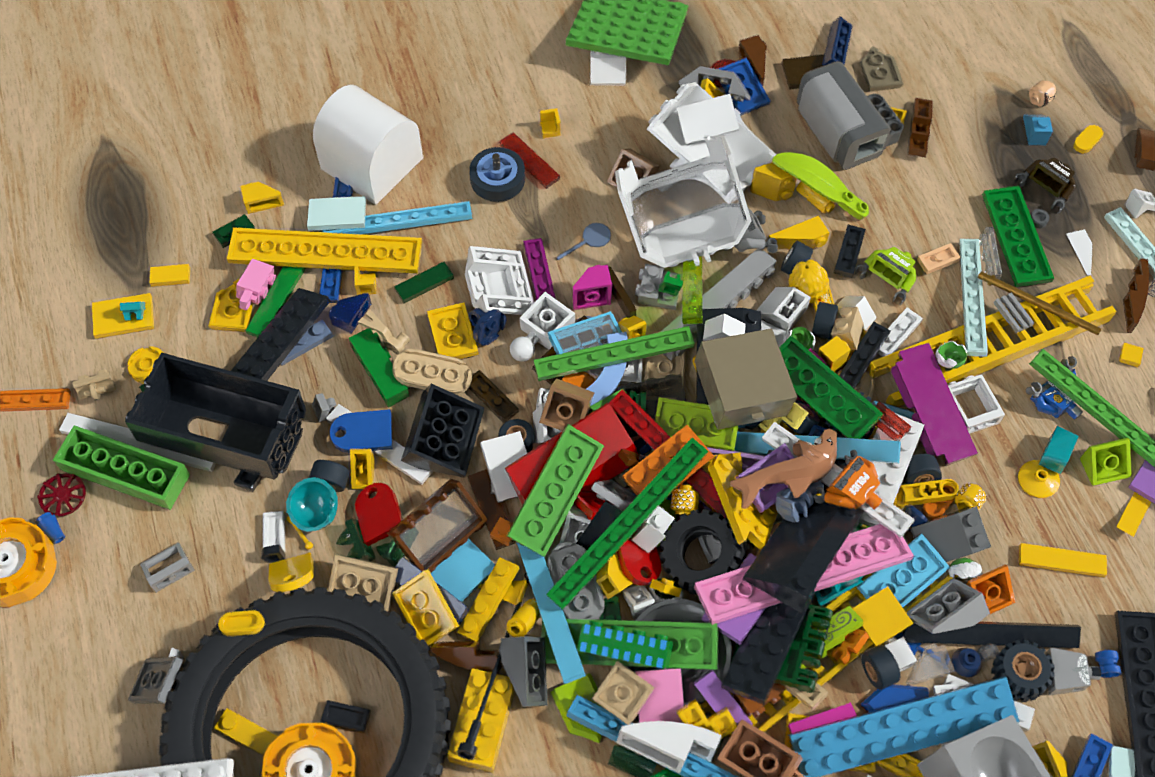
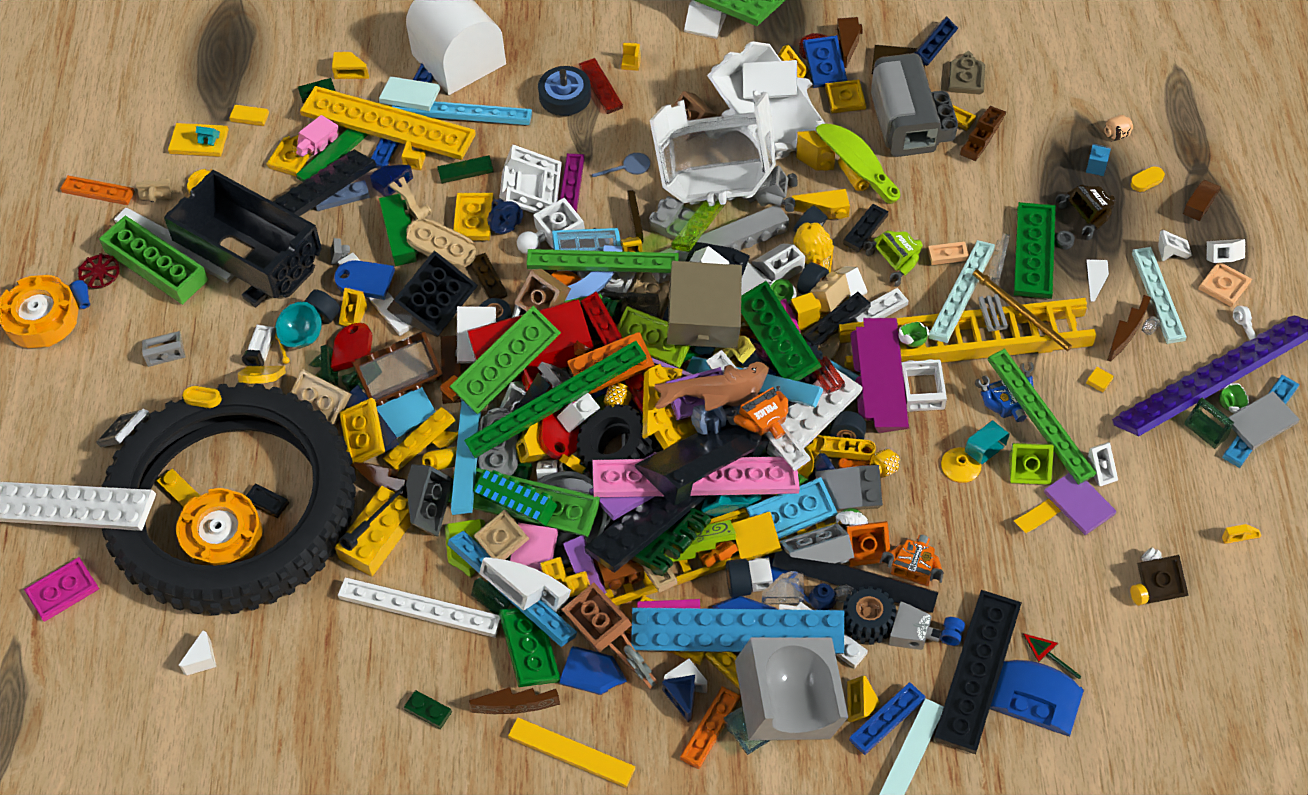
camera: 20 degrees right, 5 degrees down
dark pink slope [573,265,612,310] -> none
green tile [658,271,683,296] -> none
light grey slope [679,66,750,102] -> none
yellow tile [1019,543,1107,578] -> none
none -> yellow tile [825,79,866,114]
none -> torso [879,535,944,587]

